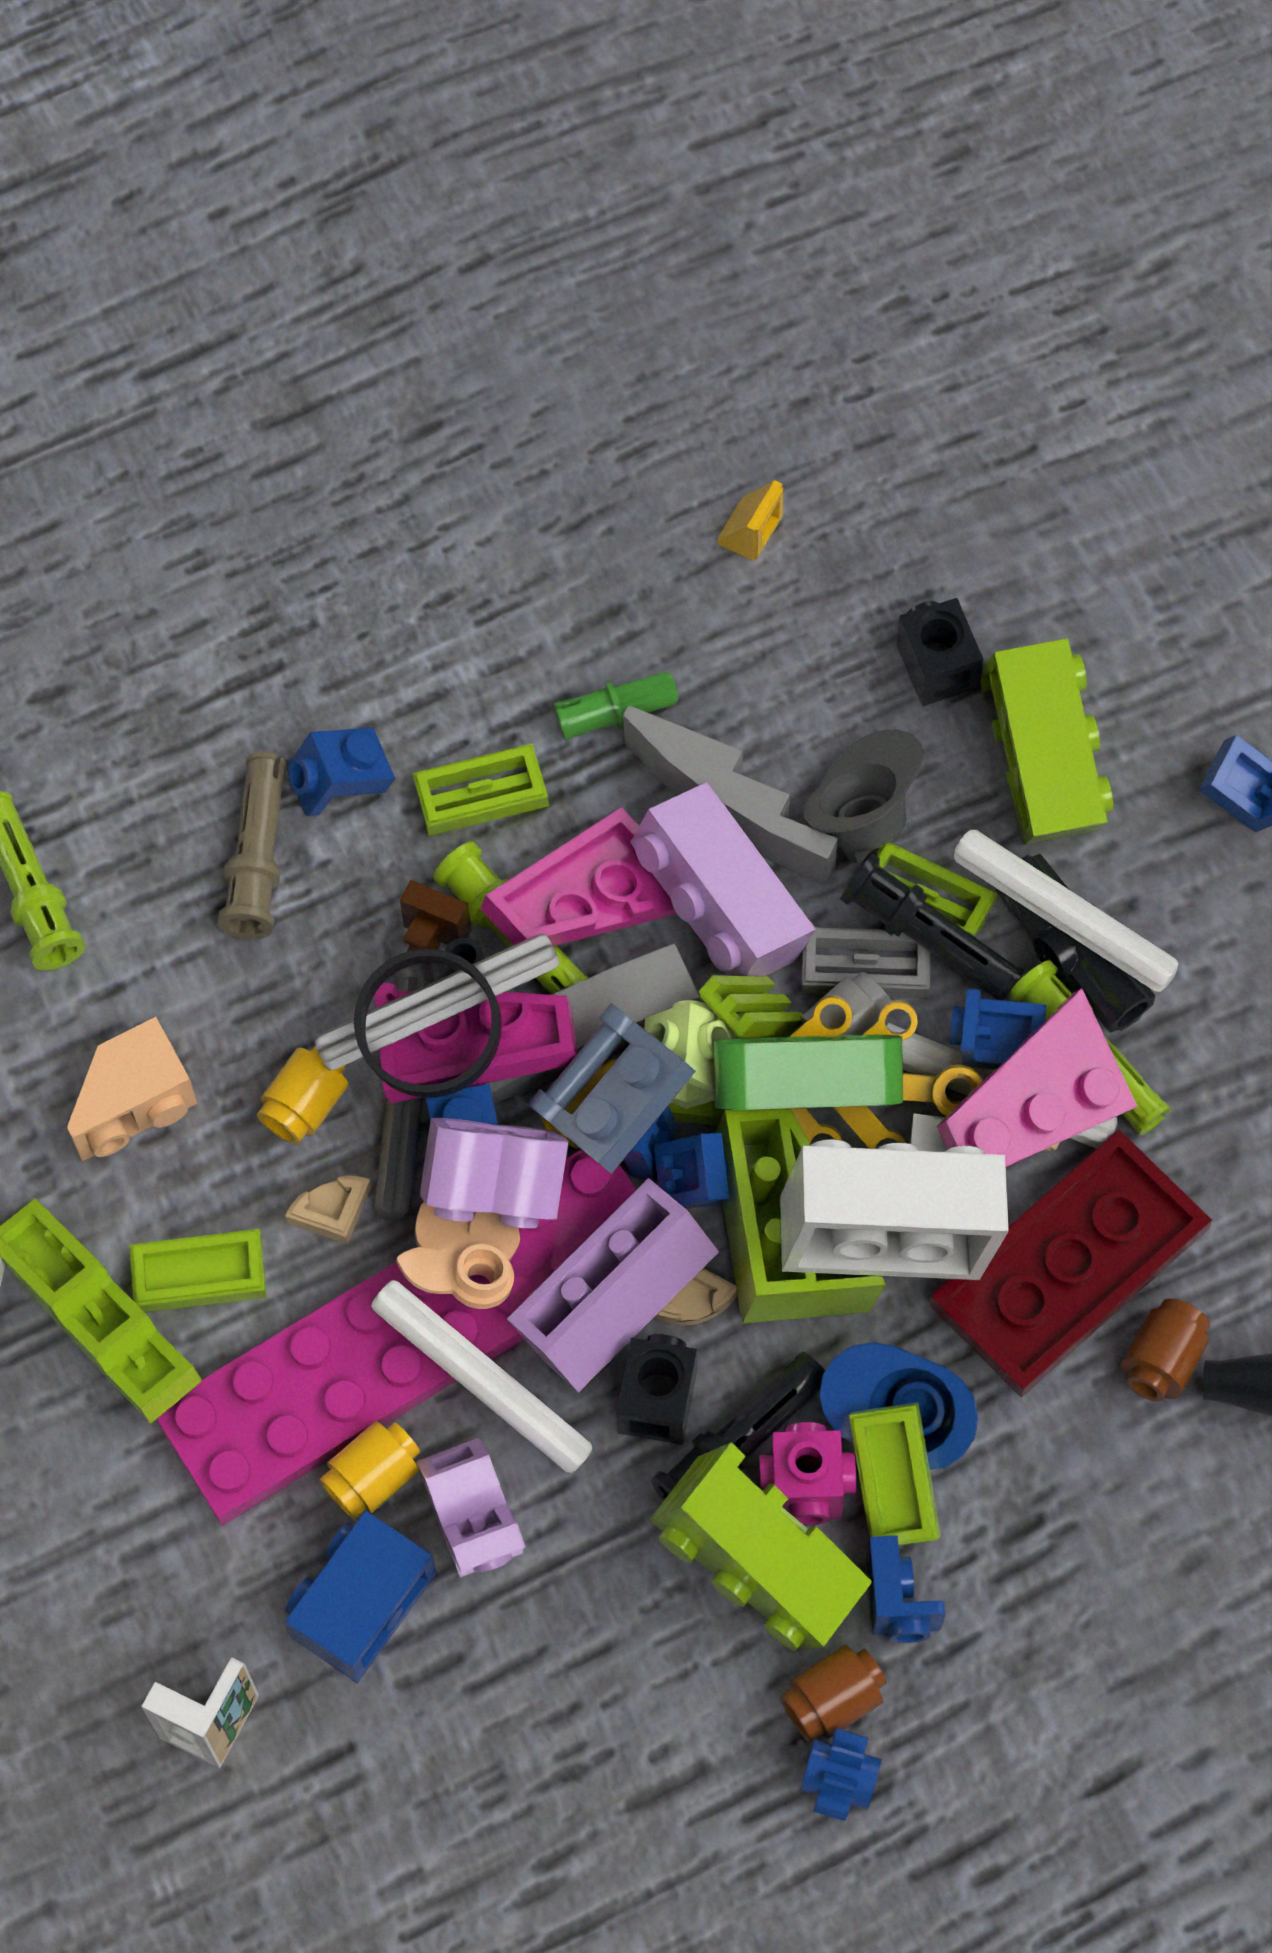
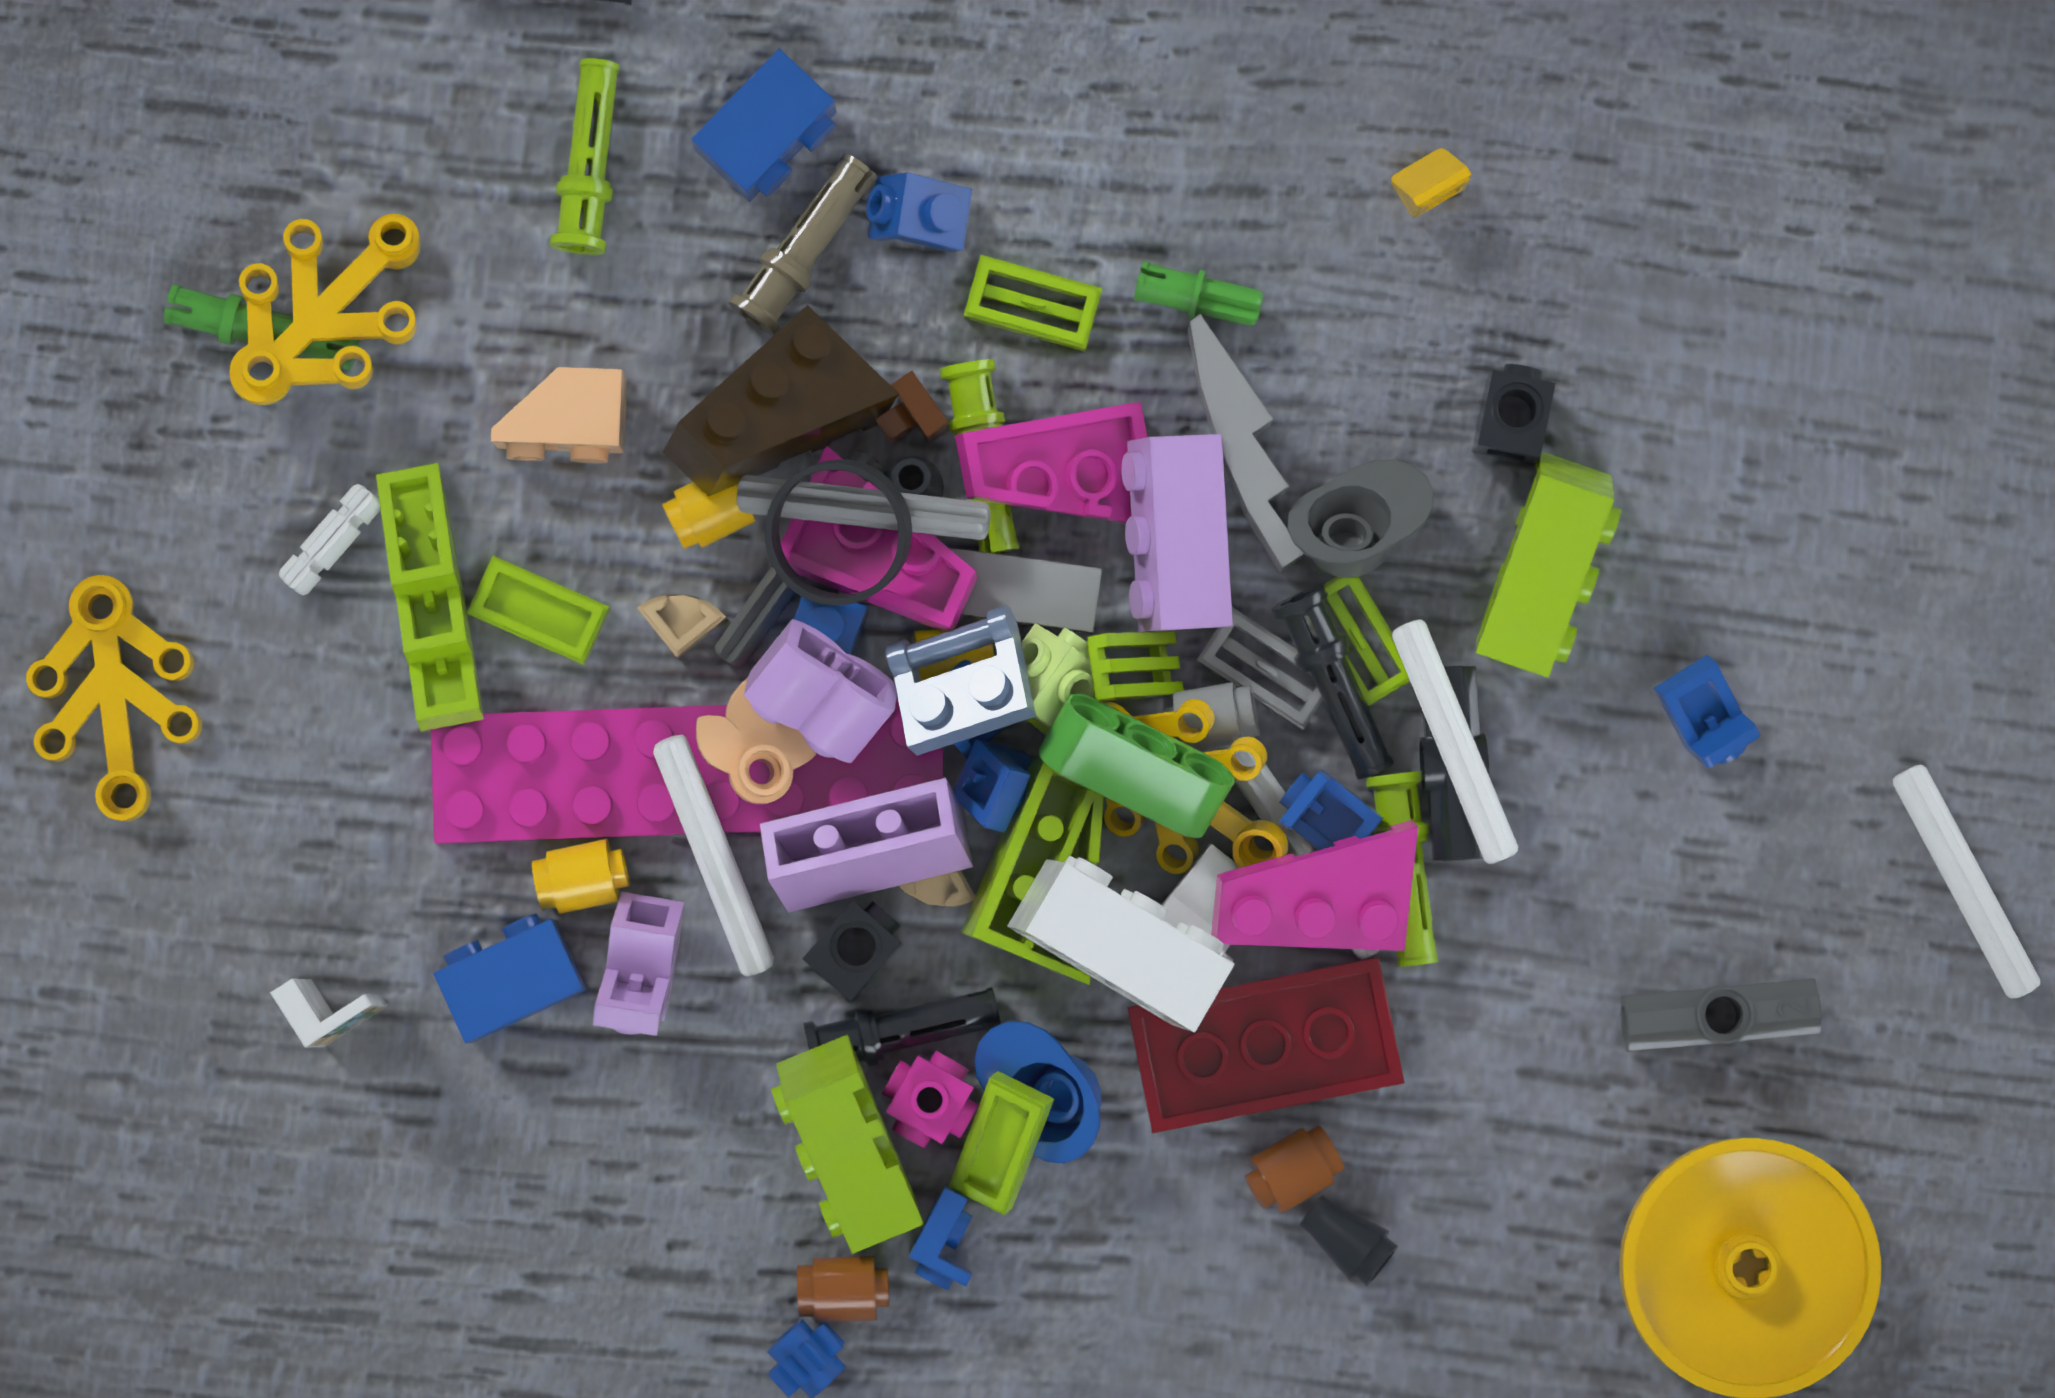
camera: 25 degrees right, 20 degrees up
none -> dark brown wedge [663,305,899,497]
none -> blue brick [691,48,837,202]

